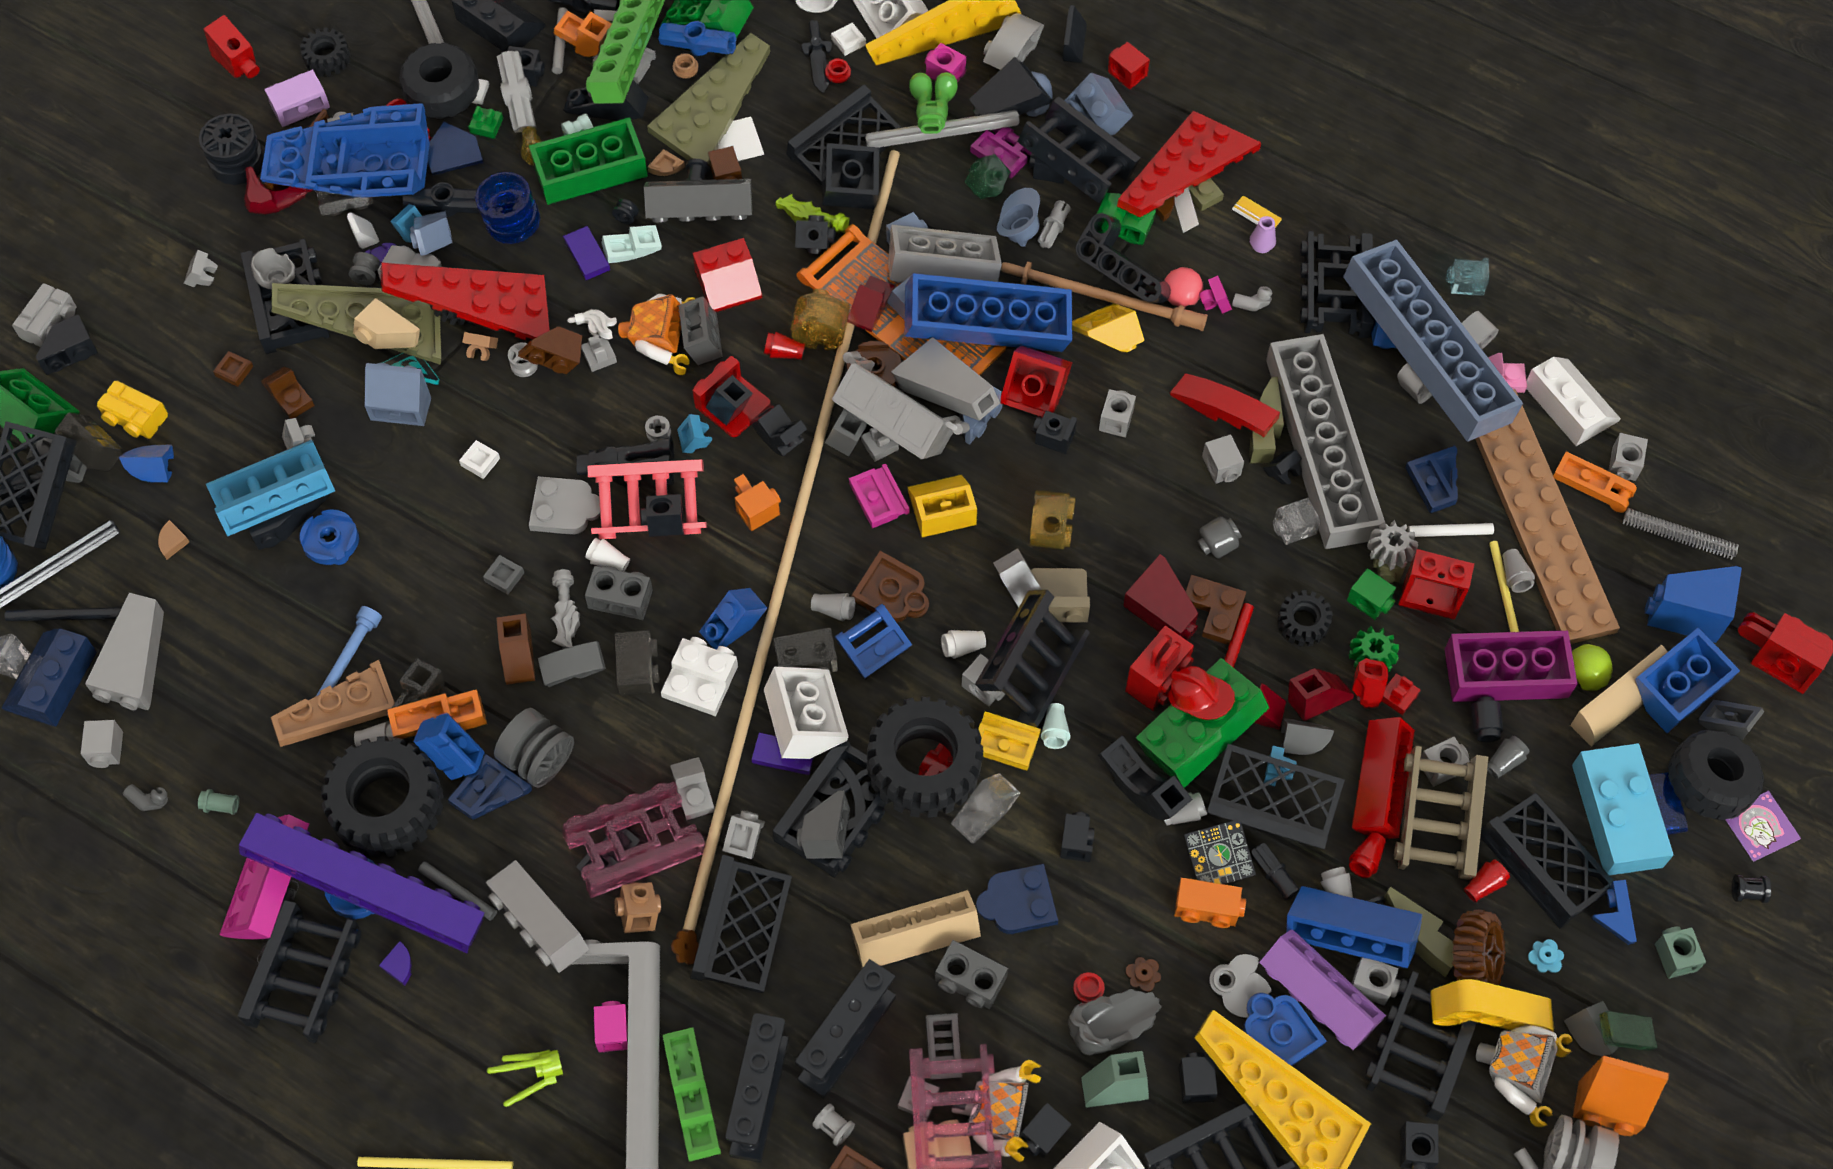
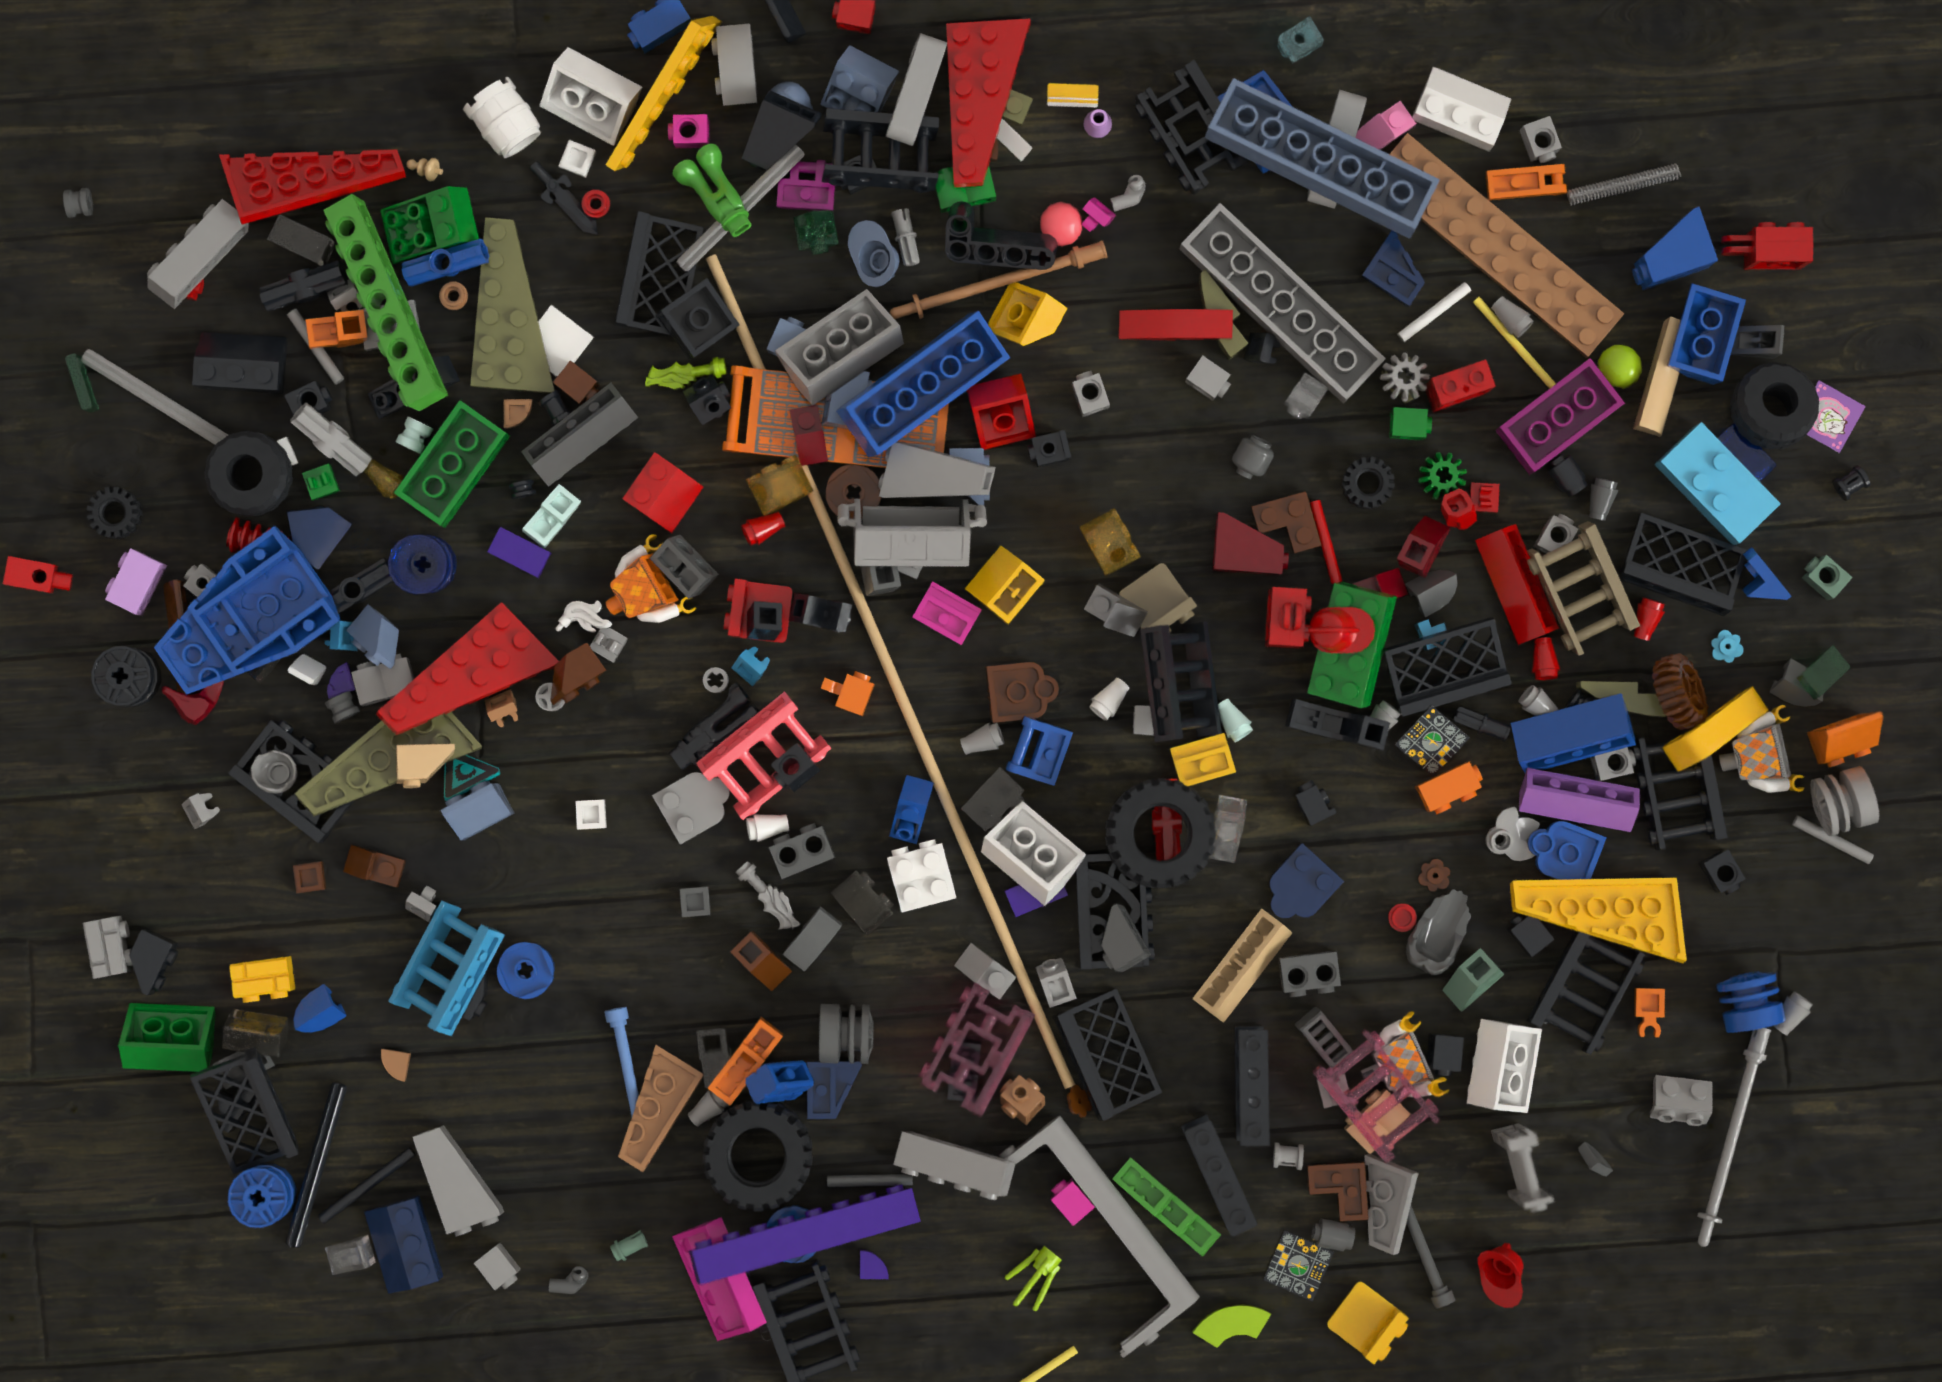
camera: 30 degrees left, 25 degrees up
none -> light grey beam [885,33,947,146]

